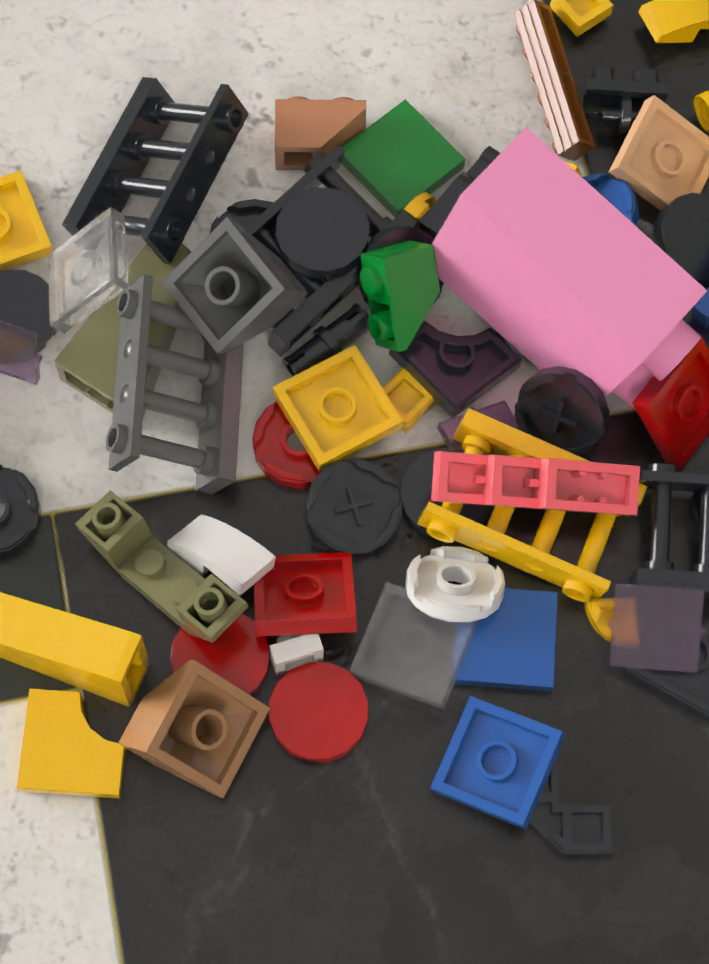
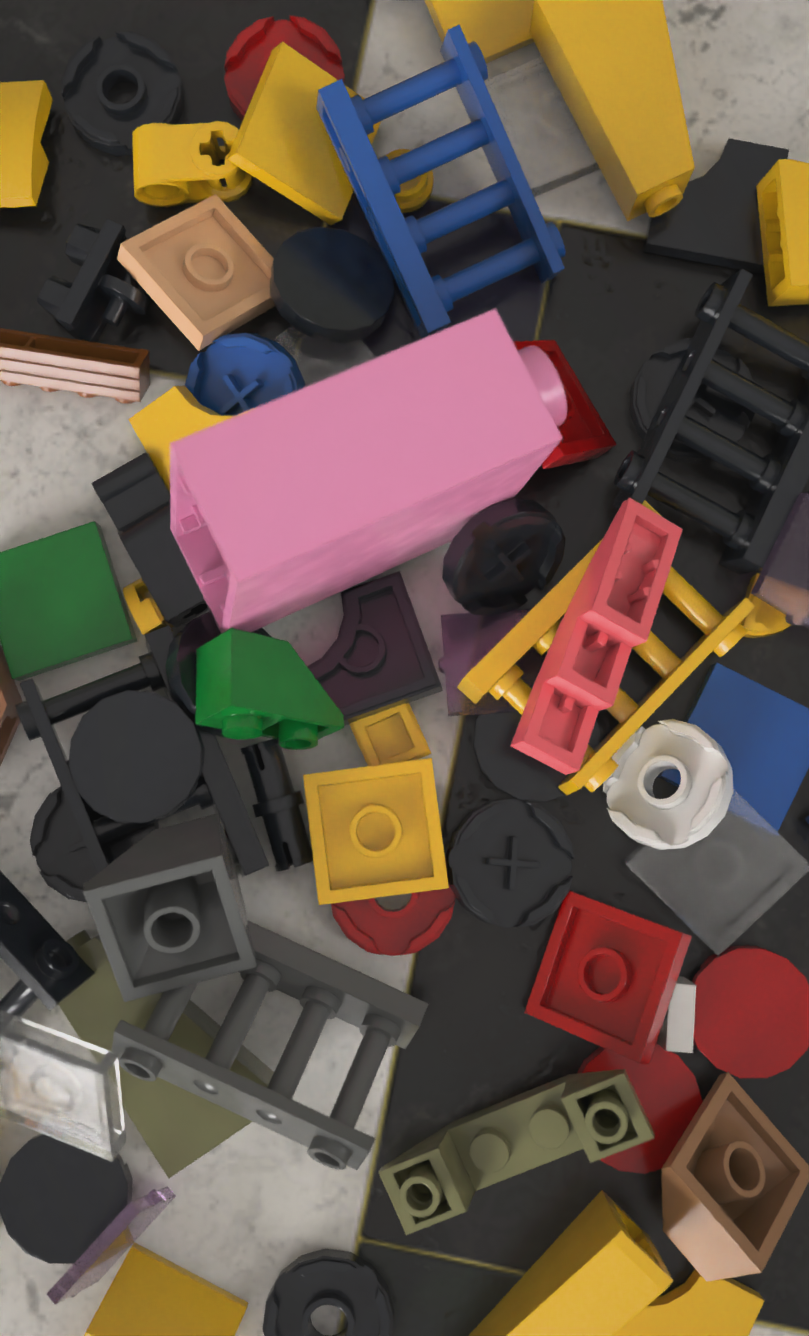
camera: 60 degrees left, 15 degrees up
white slope [167,514,276,596] -> none

